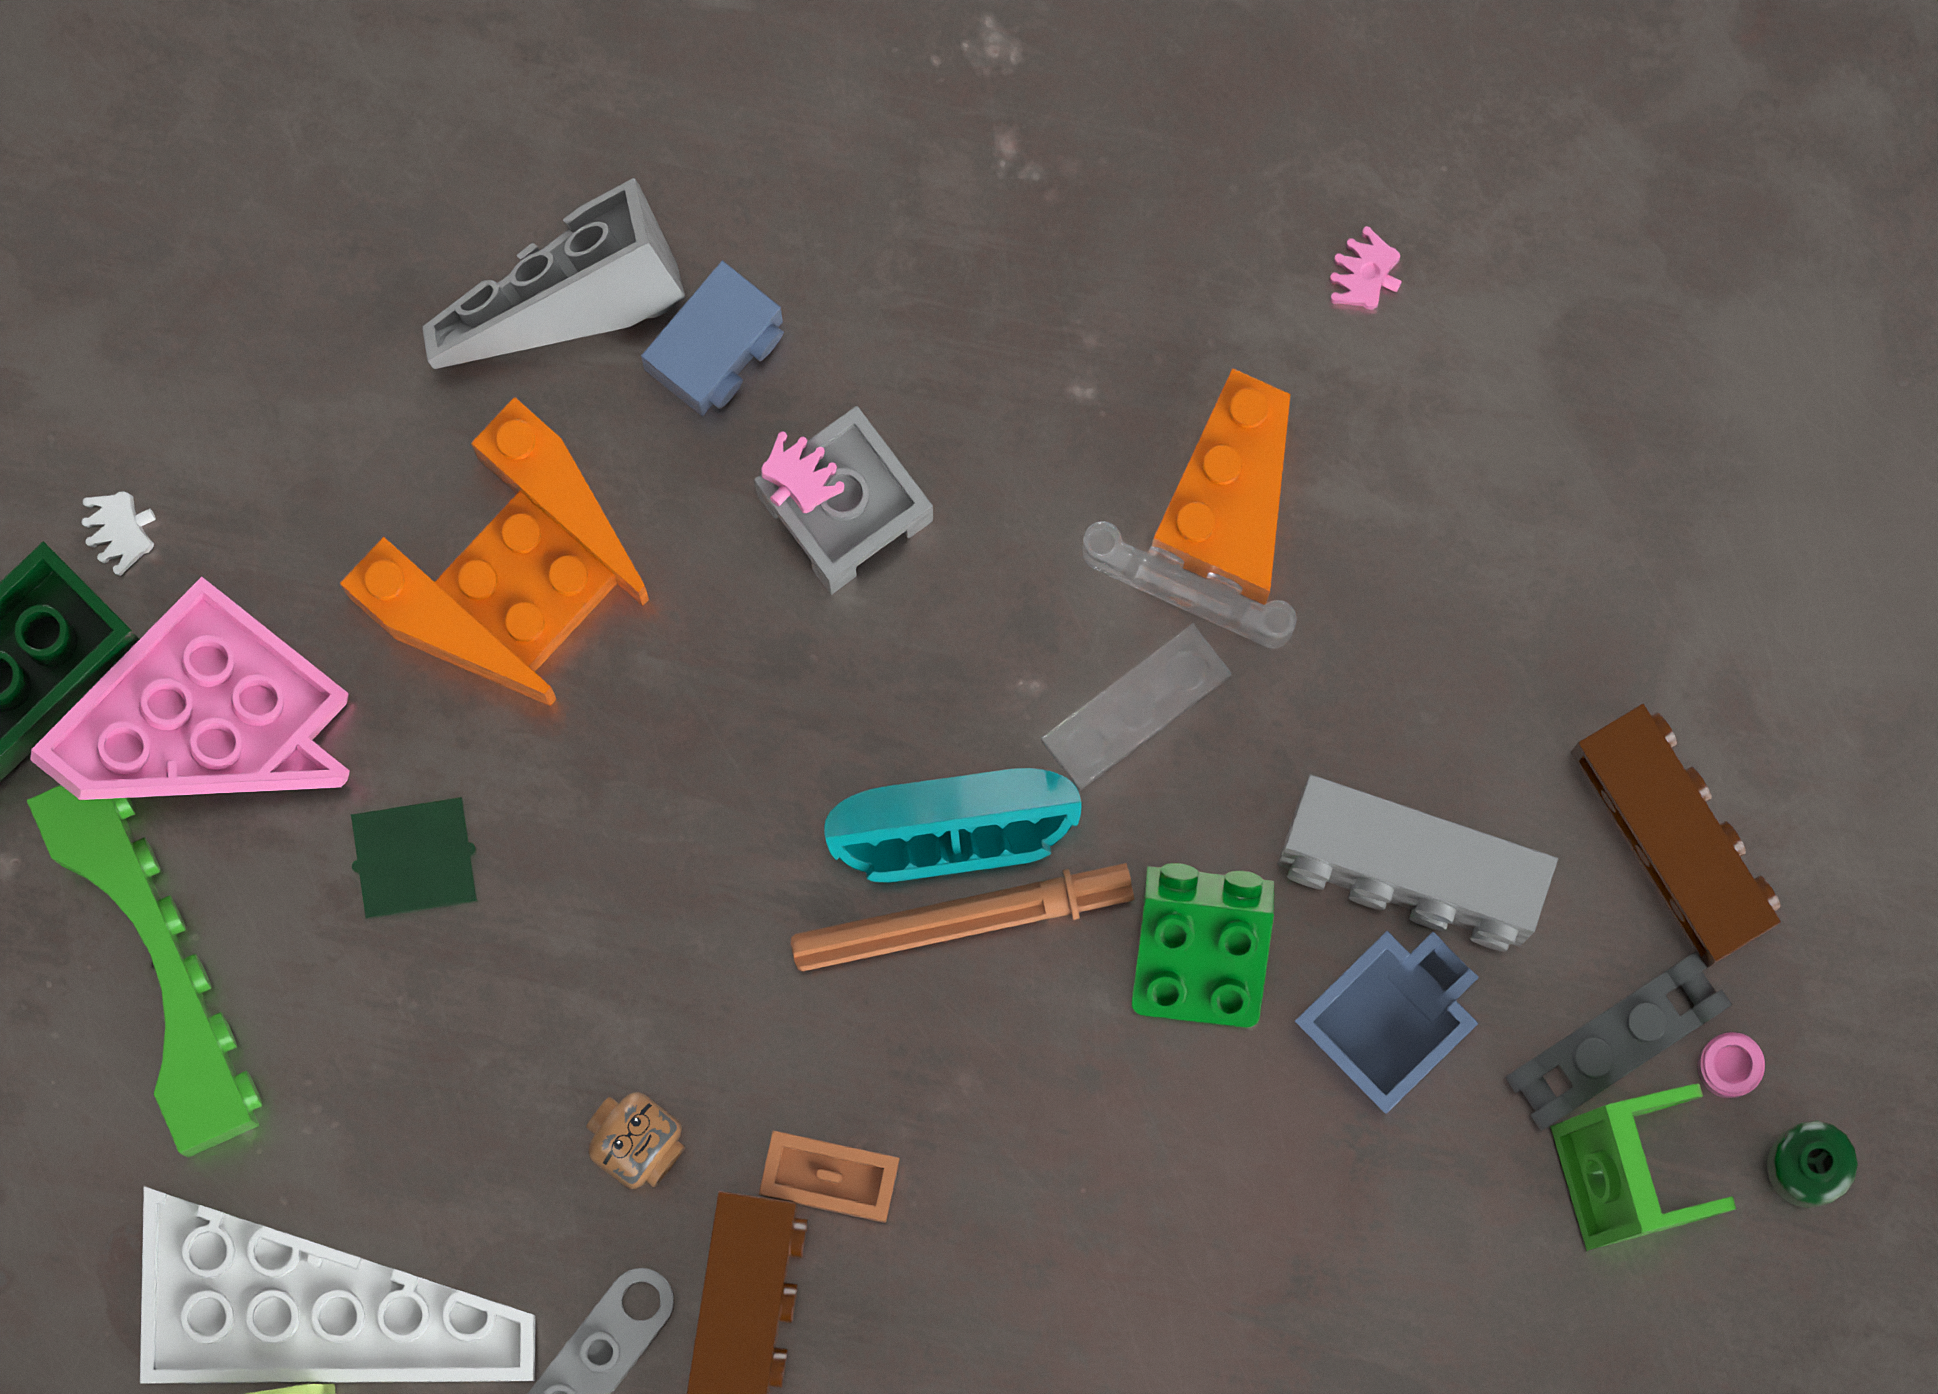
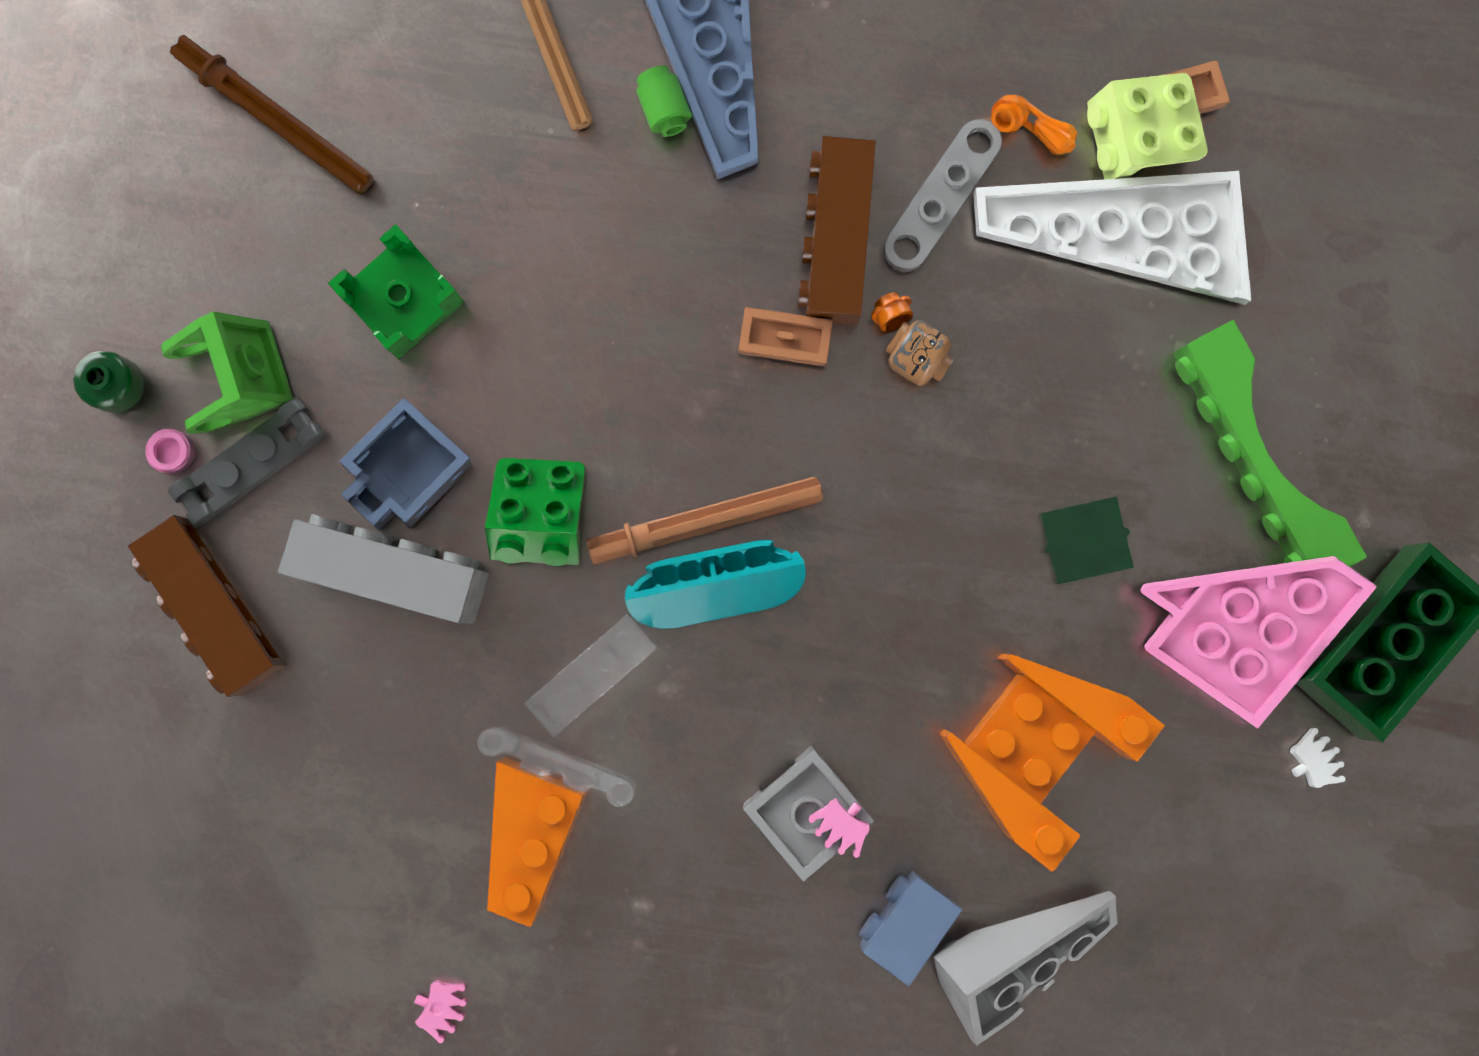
camera: 175 degrees right, 5 degrees up
none -> green panel [328,224,464,360]
none -> orange plate [871,292,914,332]

